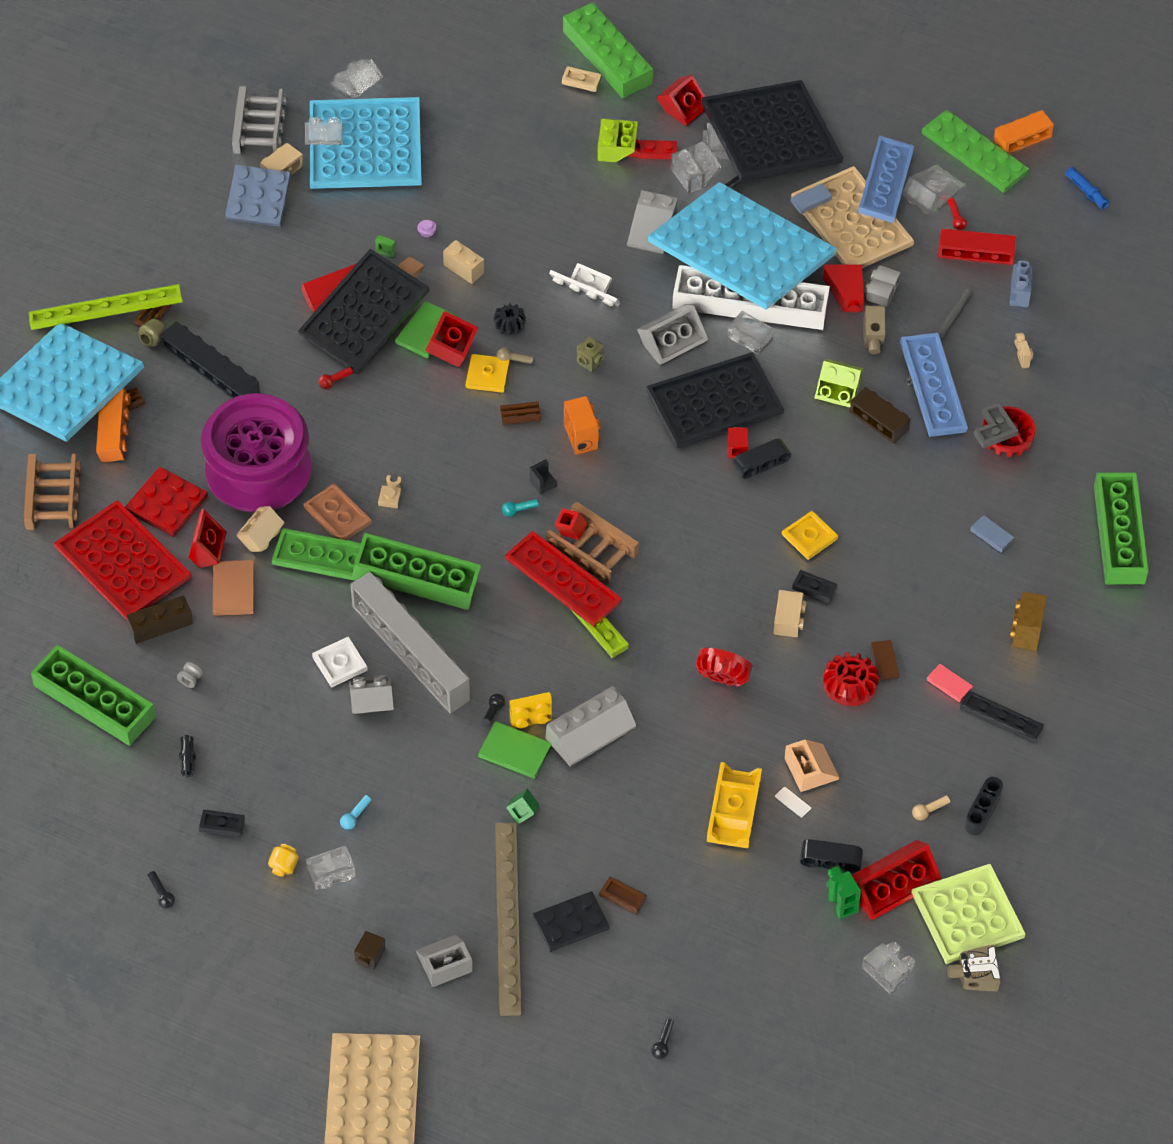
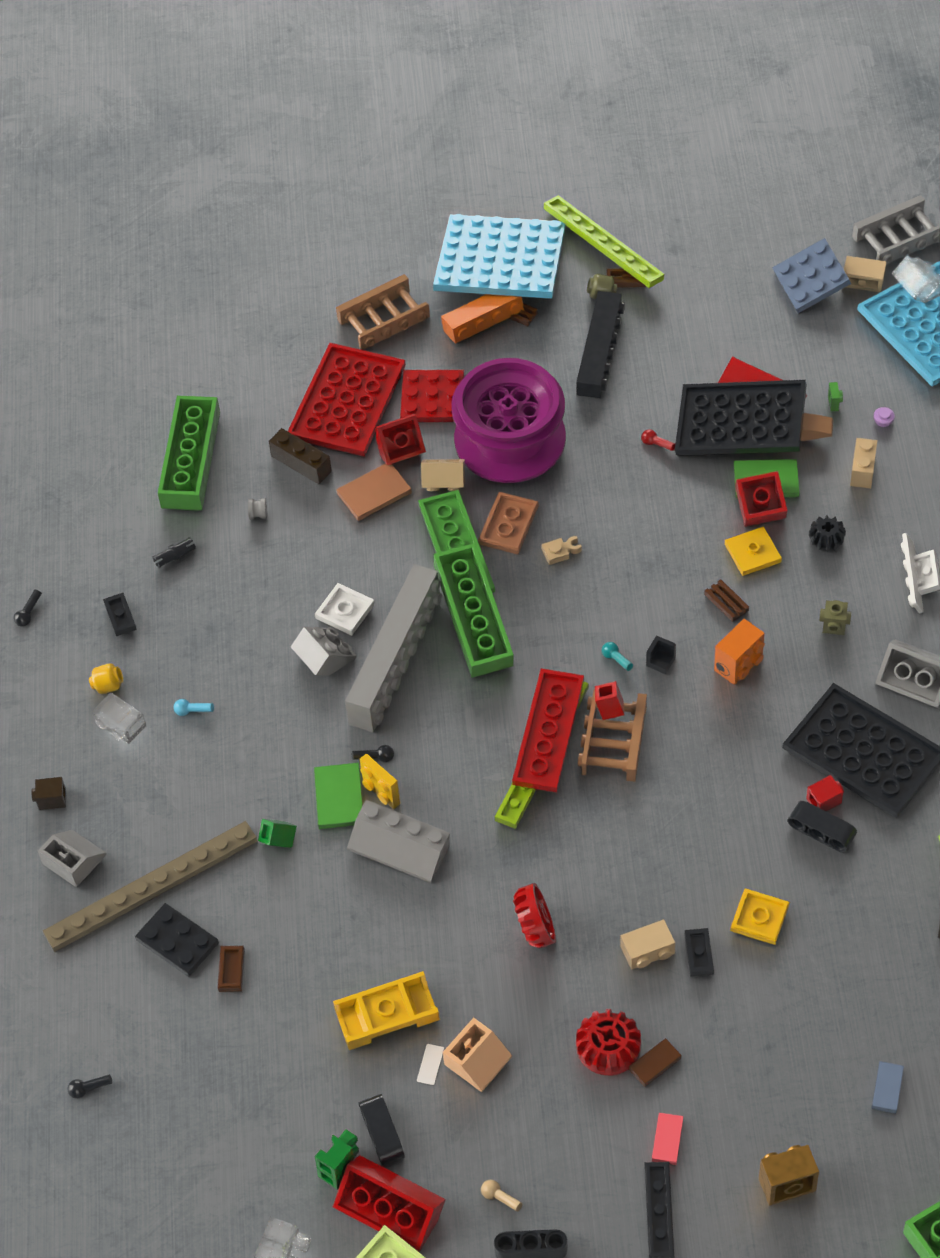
camera: 65 degrees right, 0 degrees up
dark tan bar [497,347,533,364] -> none

